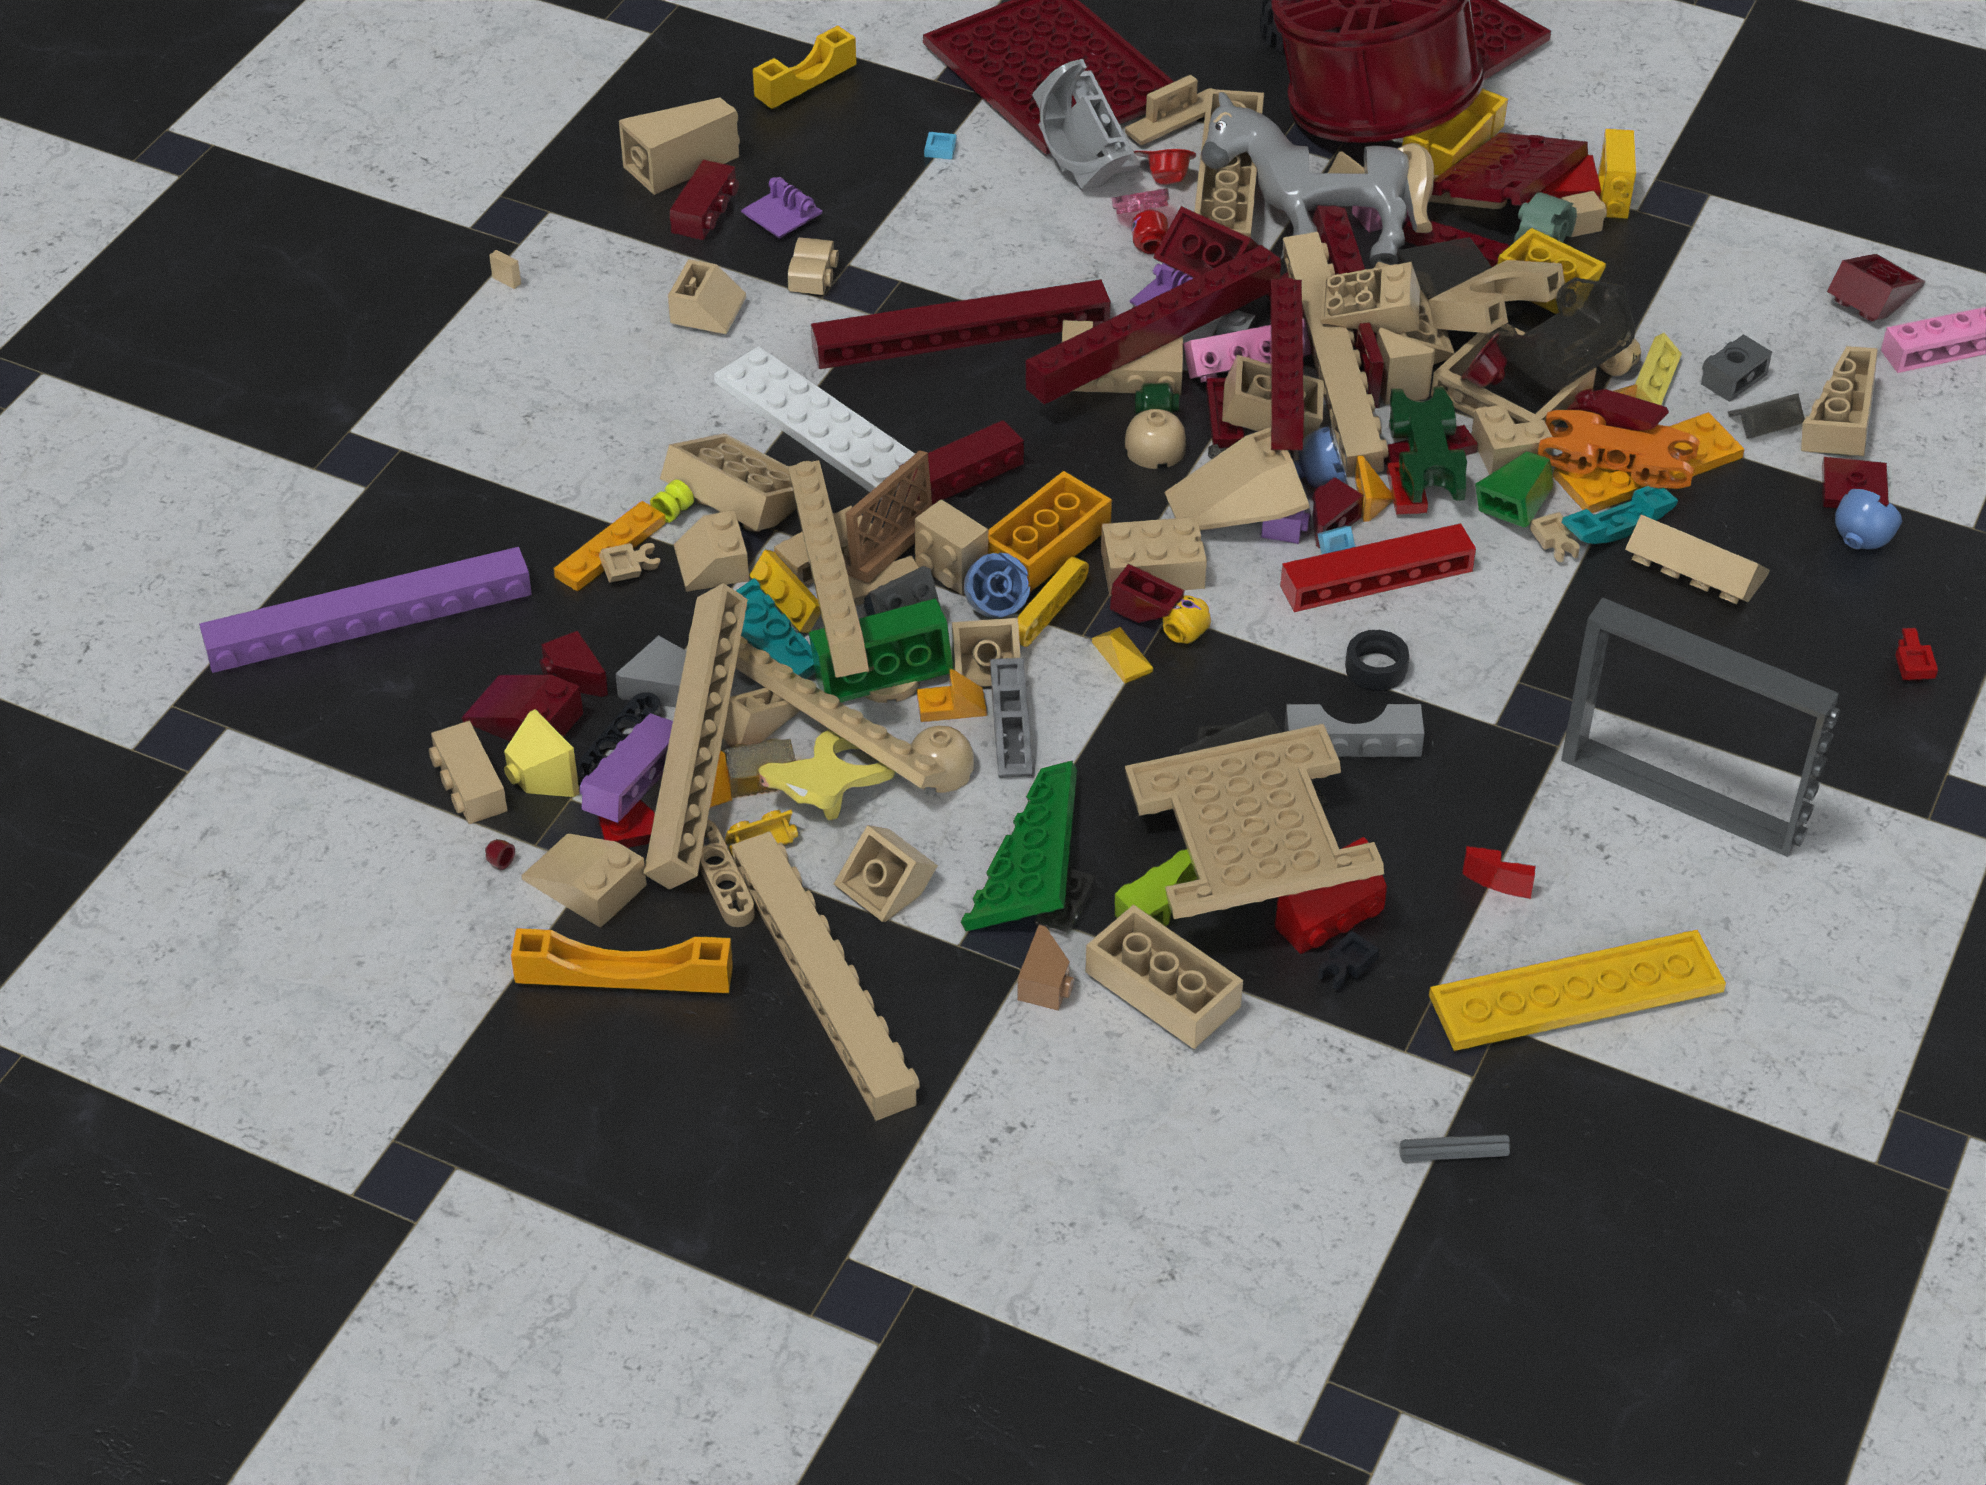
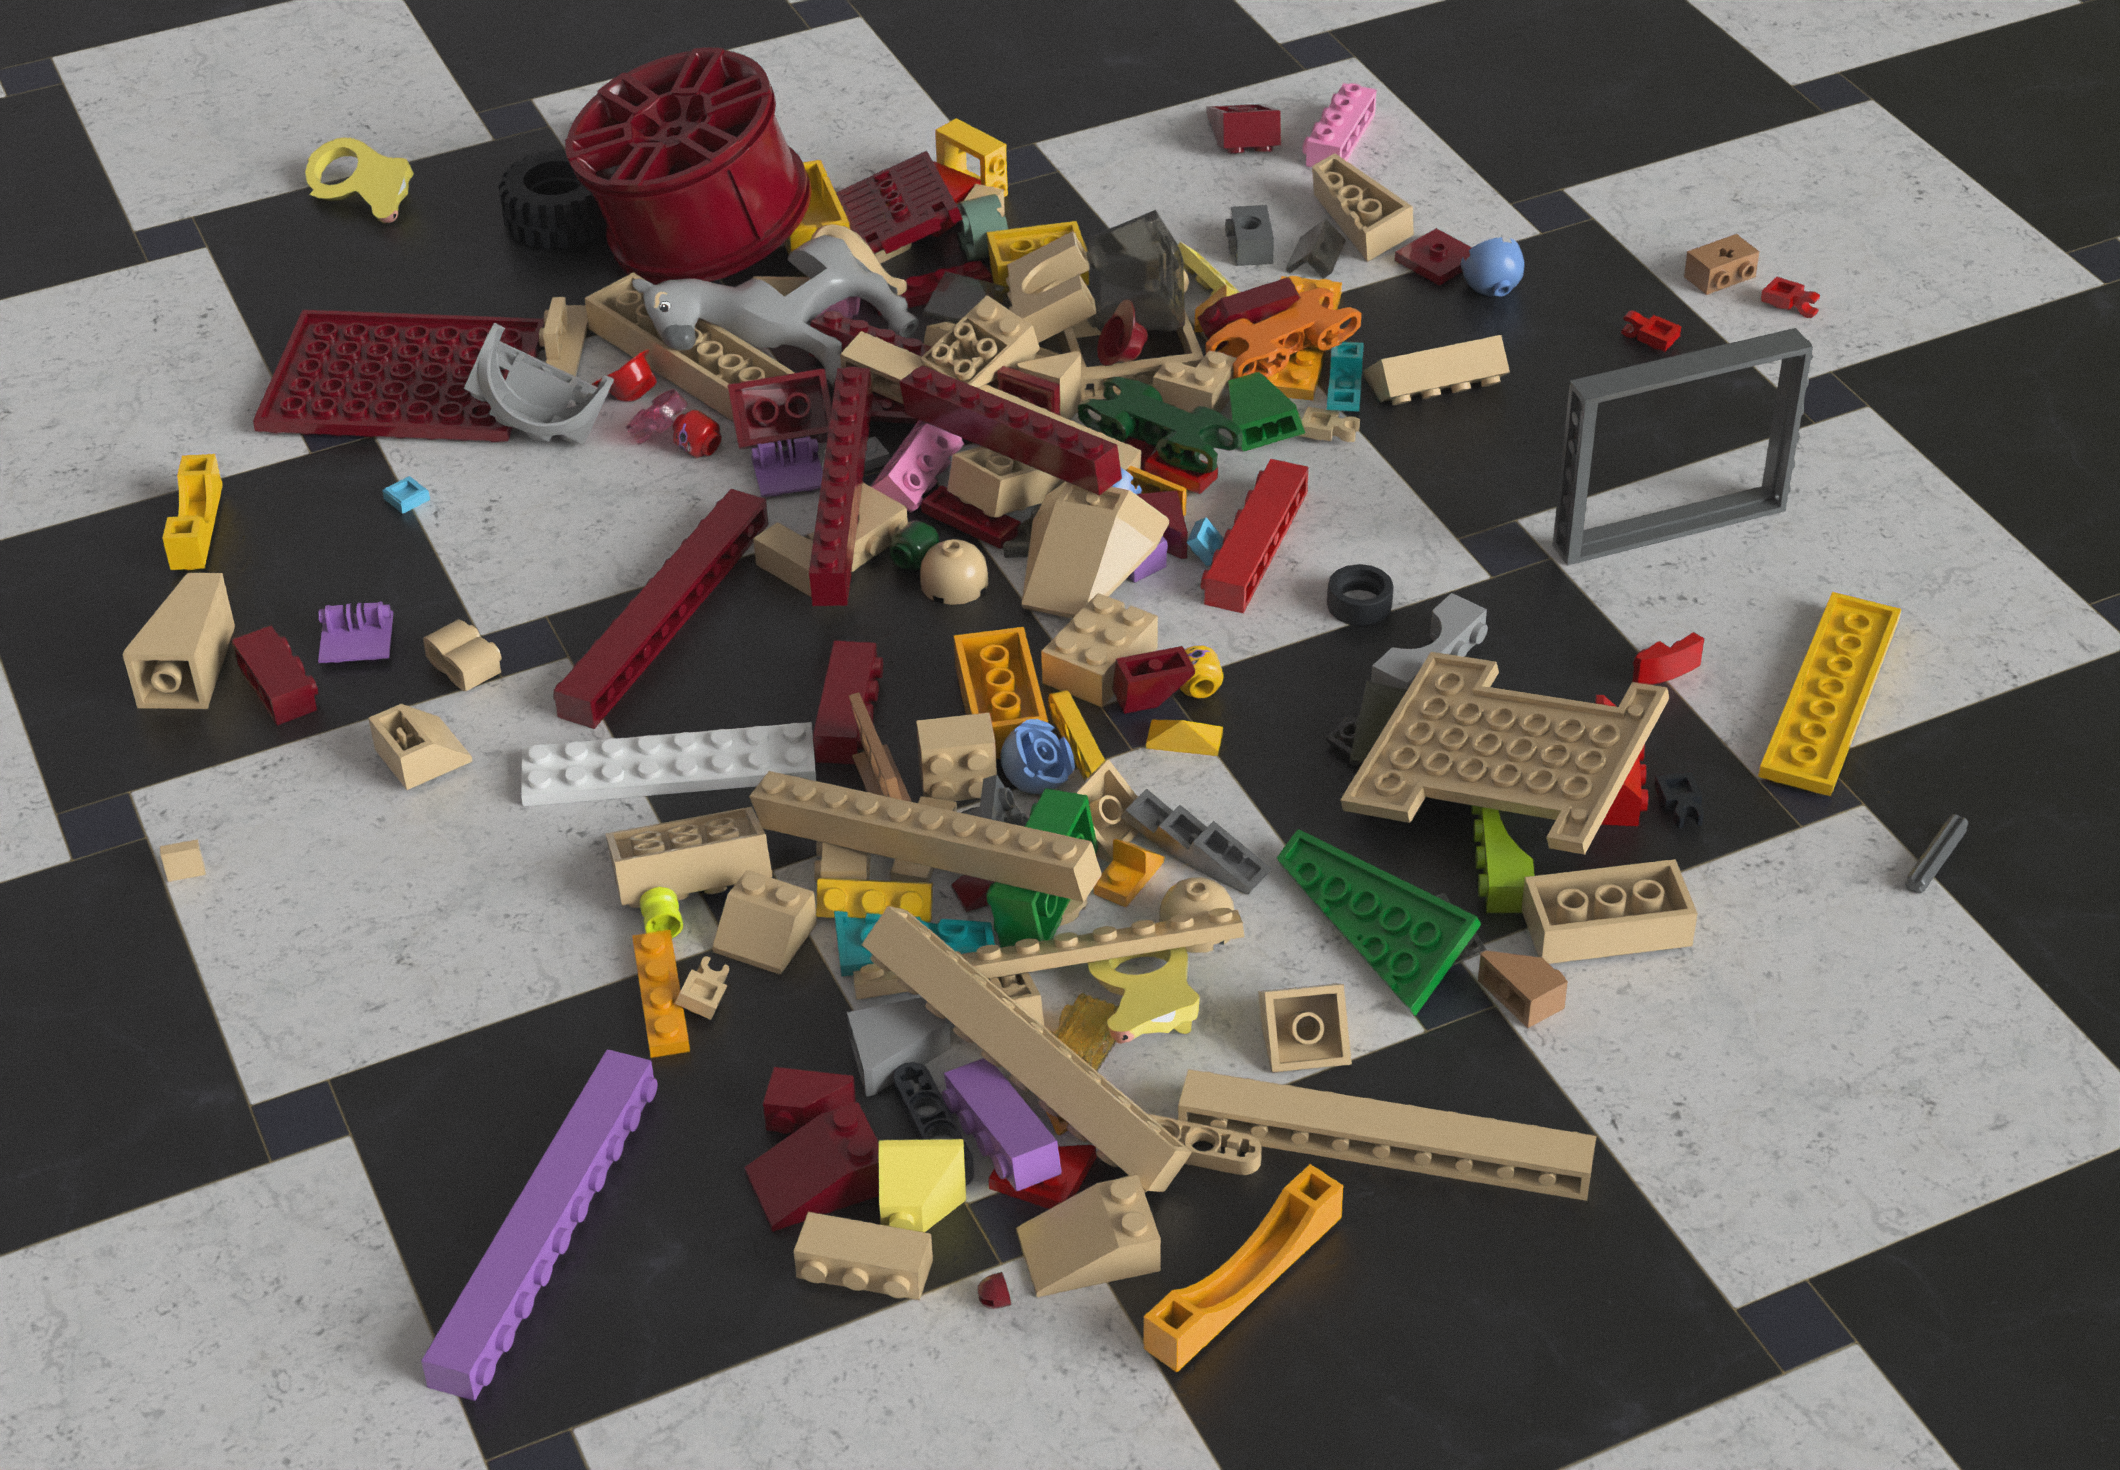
camera: 50 degrees left, 5 degrees down
yellow hinge [724,810,798,858] -> none

